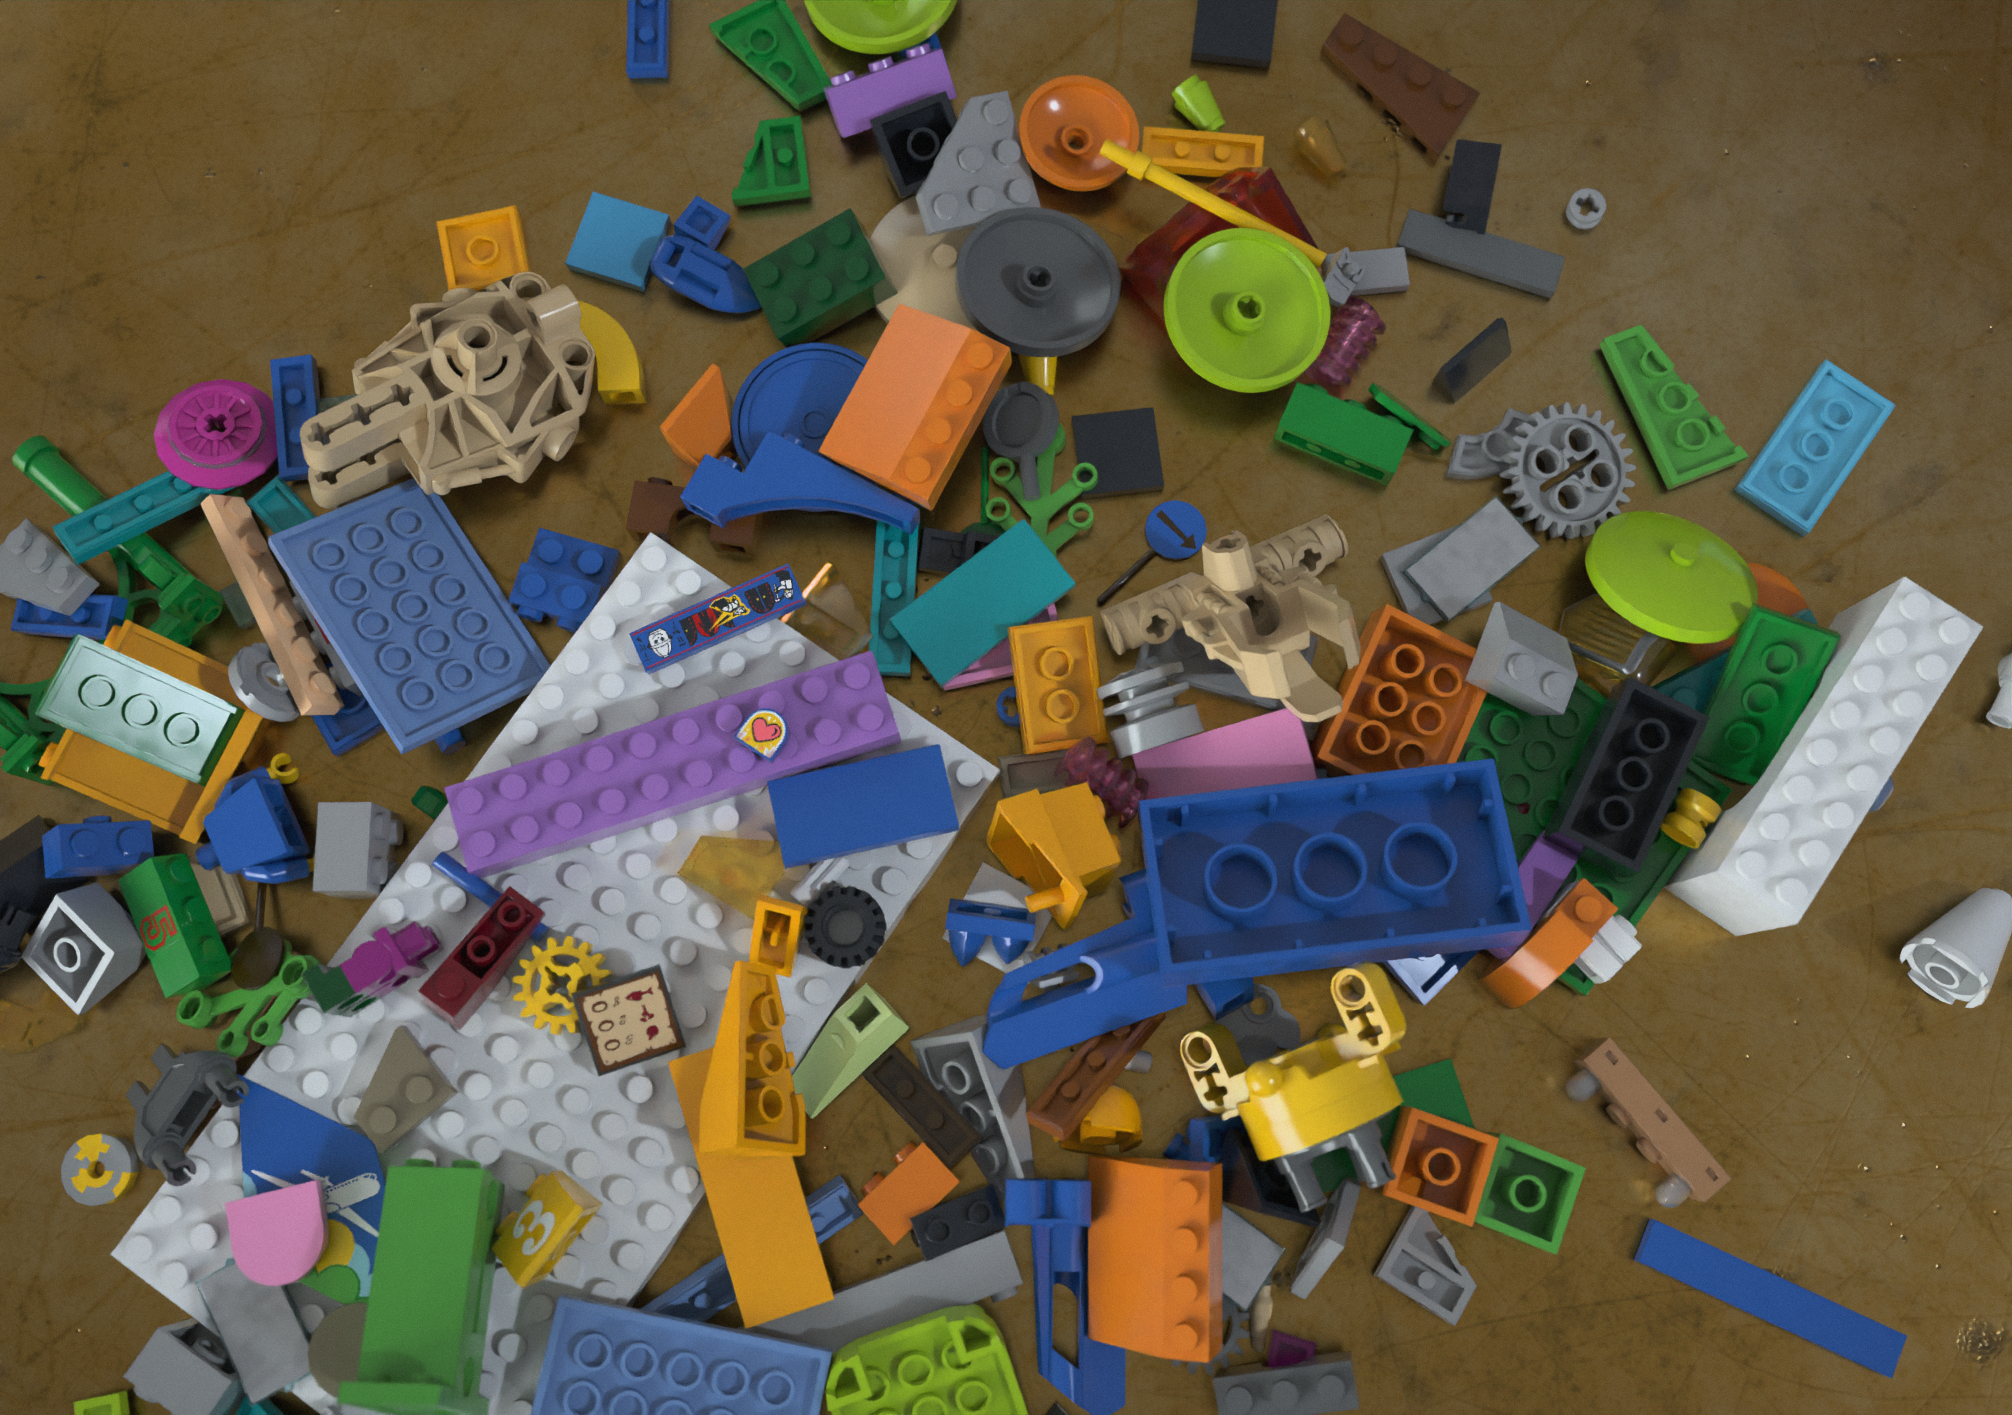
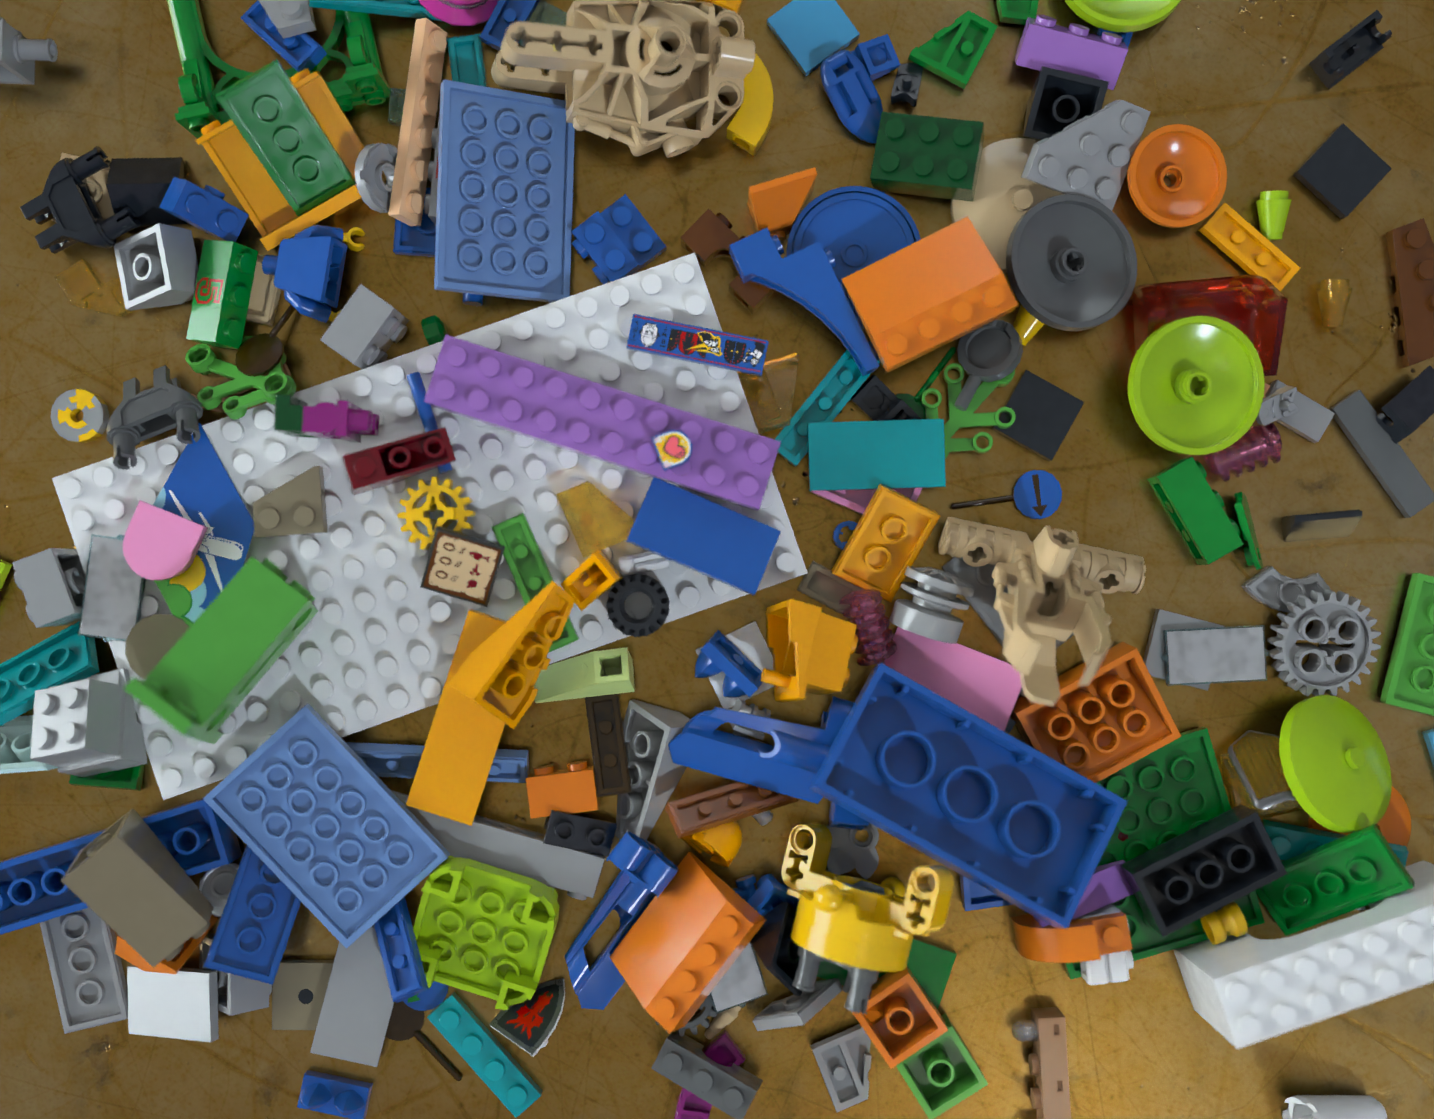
camera: 40 degrees right, 10 degrees up
yellow slope [491,1170,603,1288] -> none
yellow bar [1099,139,1327,269] -> none
light grey slope [1465,602,1578,716] -> none
none -> bright green tile [492,513,579,653]
none -> black piece [890,62,923,107]

